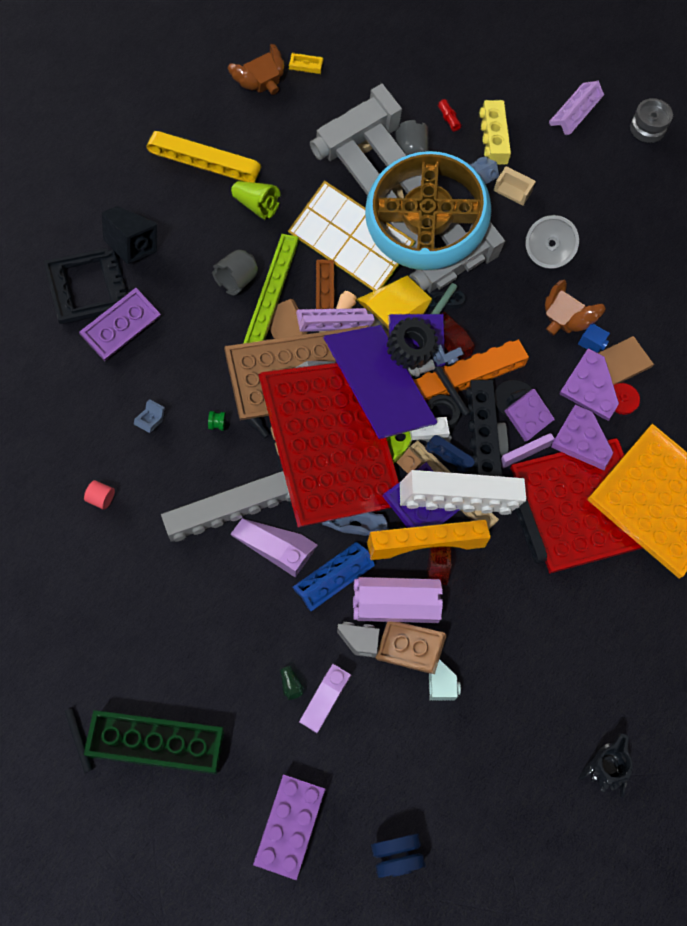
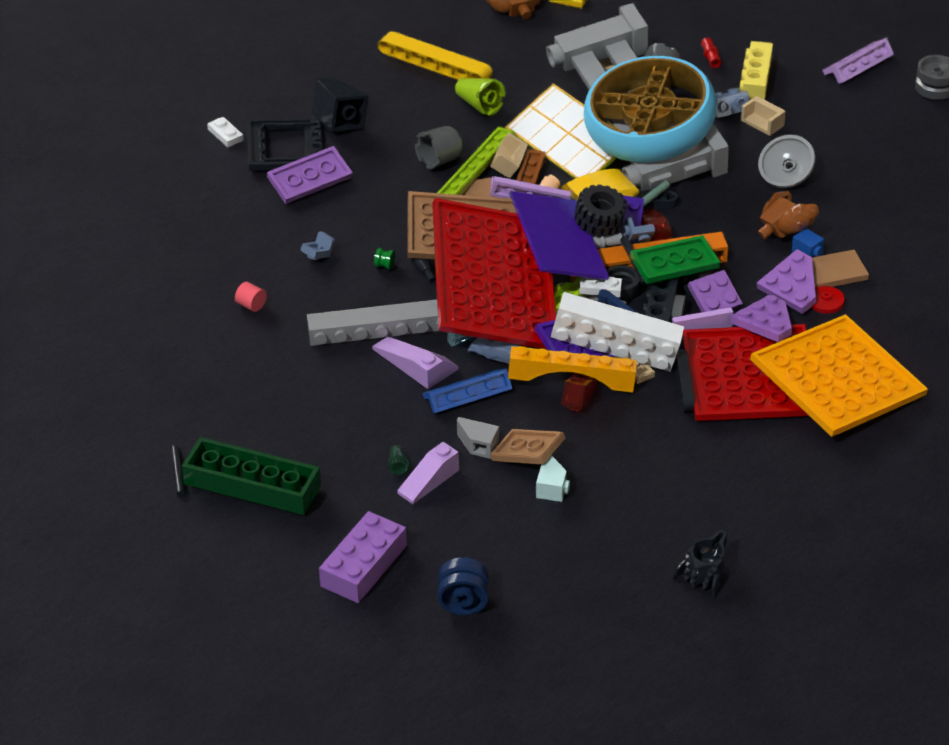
camera: 20 degrees right, 25 degrees down
lavender brick [353,577,442,623] -> none
none -> white plate [207,117,244,147]
none -> tan panel [490,133,528,179]
none -> green plate [630,235,720,284]

